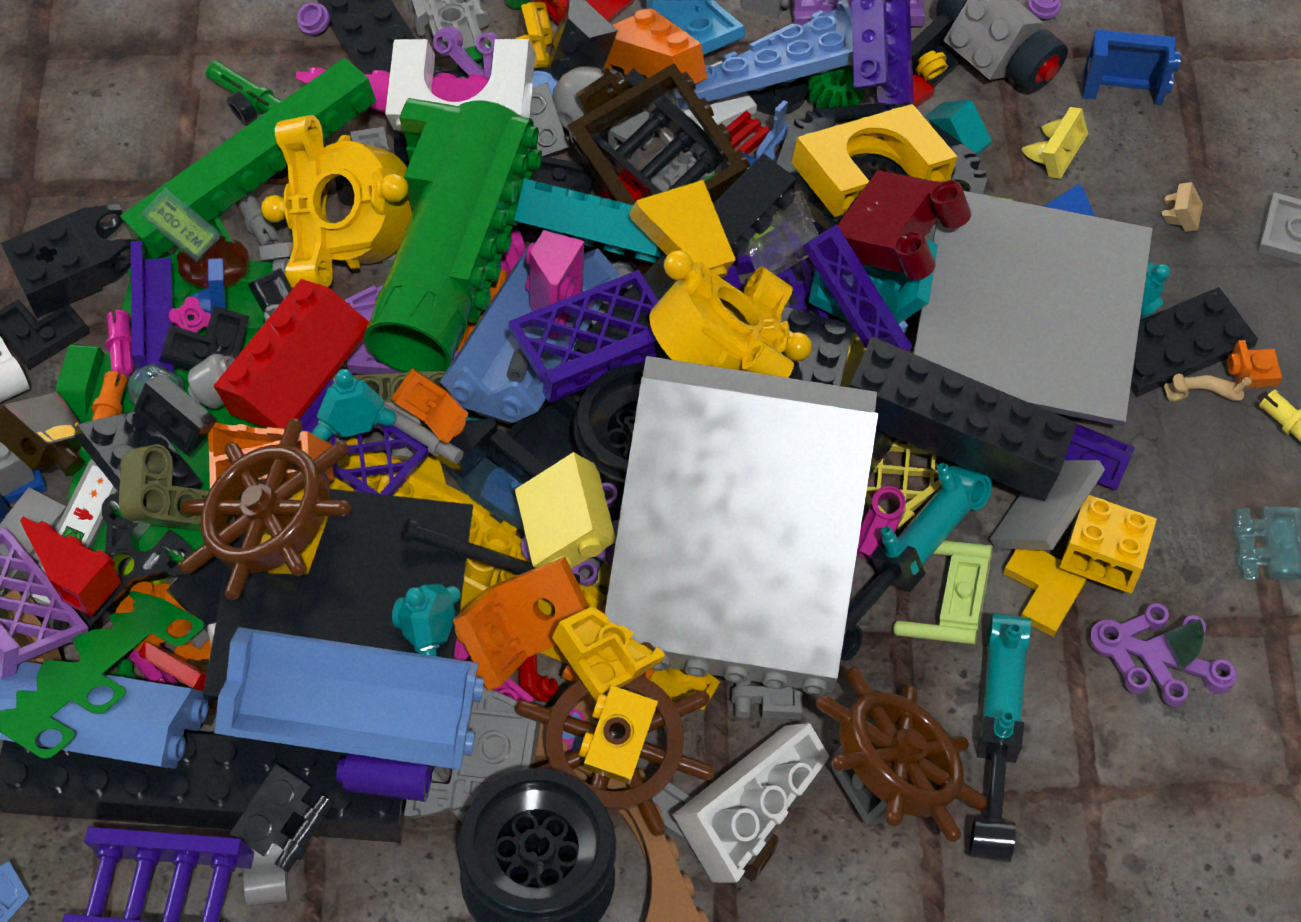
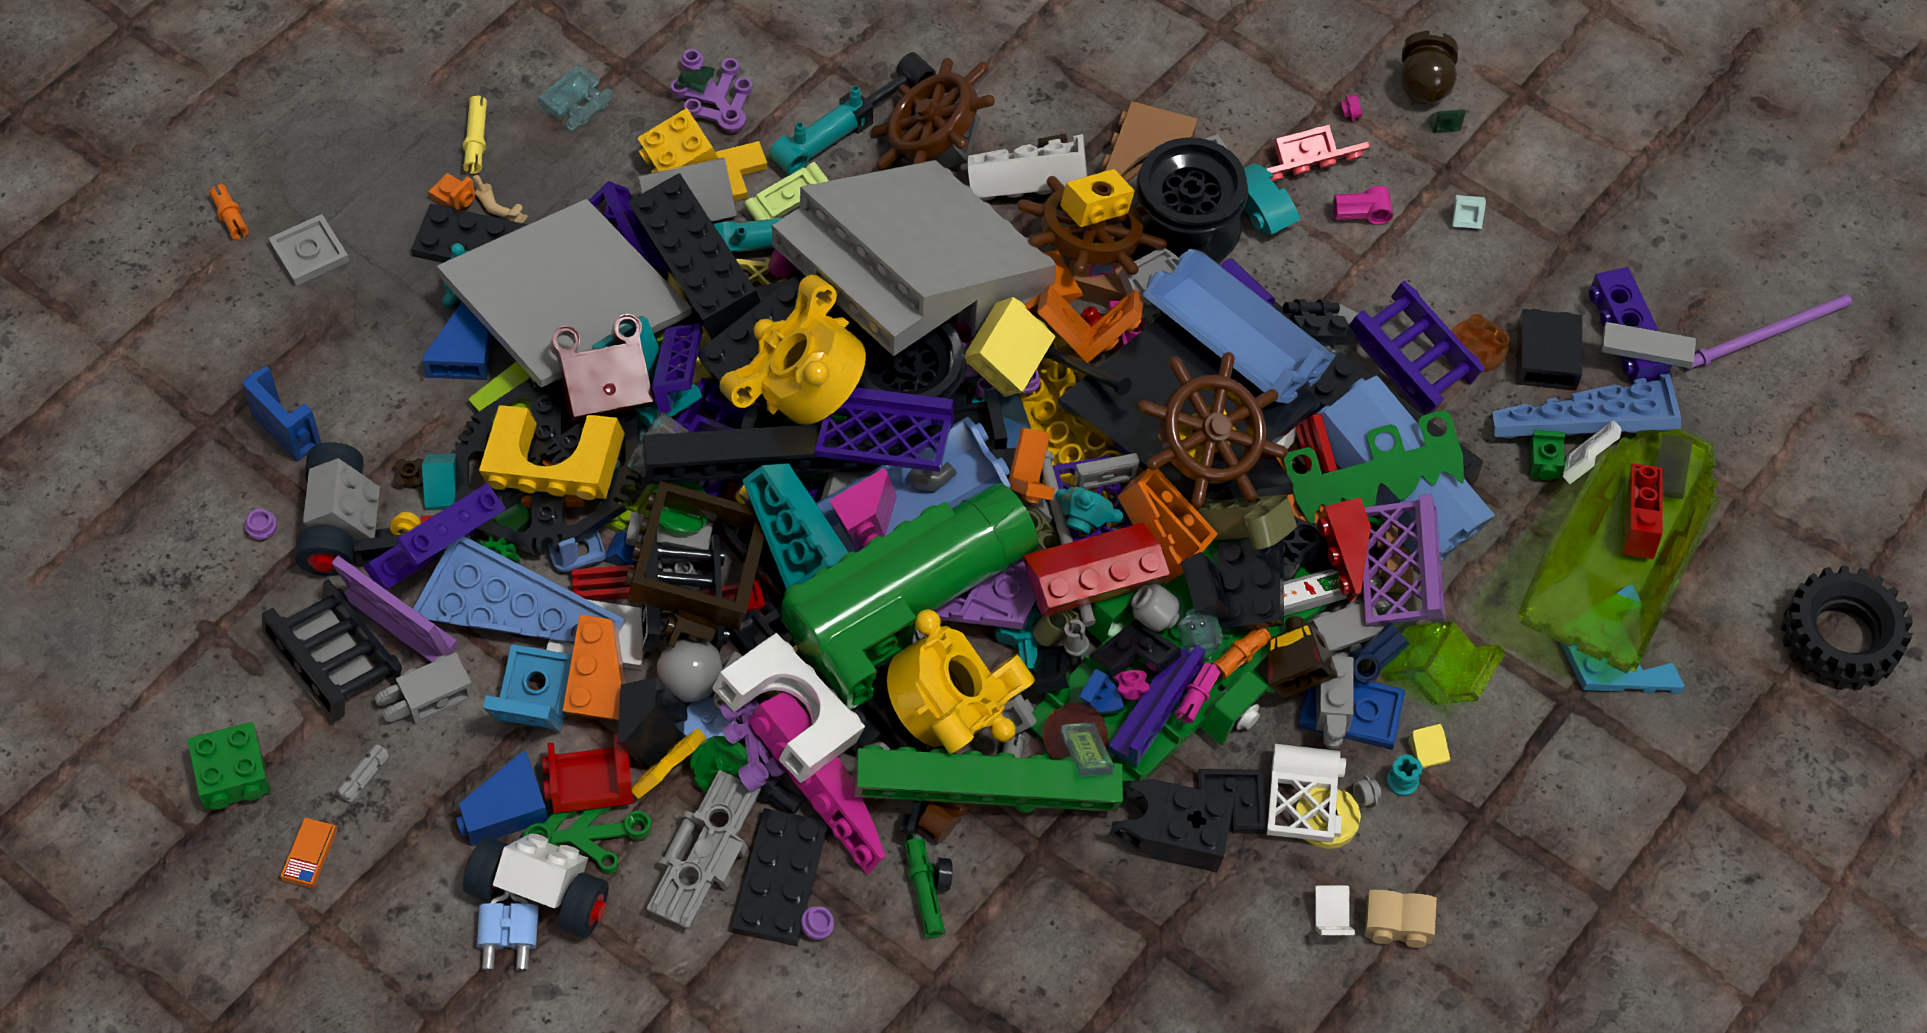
camera: 140 degrees left, 0 degrees up
teal rock [392,584,461,657] -> none
yellow slope [552,606,666,701] -> none
yellow slope [629,180,736,278] -> none
light yellow tile [1021,107,1088,179] -> none
tan tile [1162,182,1203,232] -> none
none -> dark brown plate [394,458,423,489]
none -> light grey tile [1073,453,1140,489]

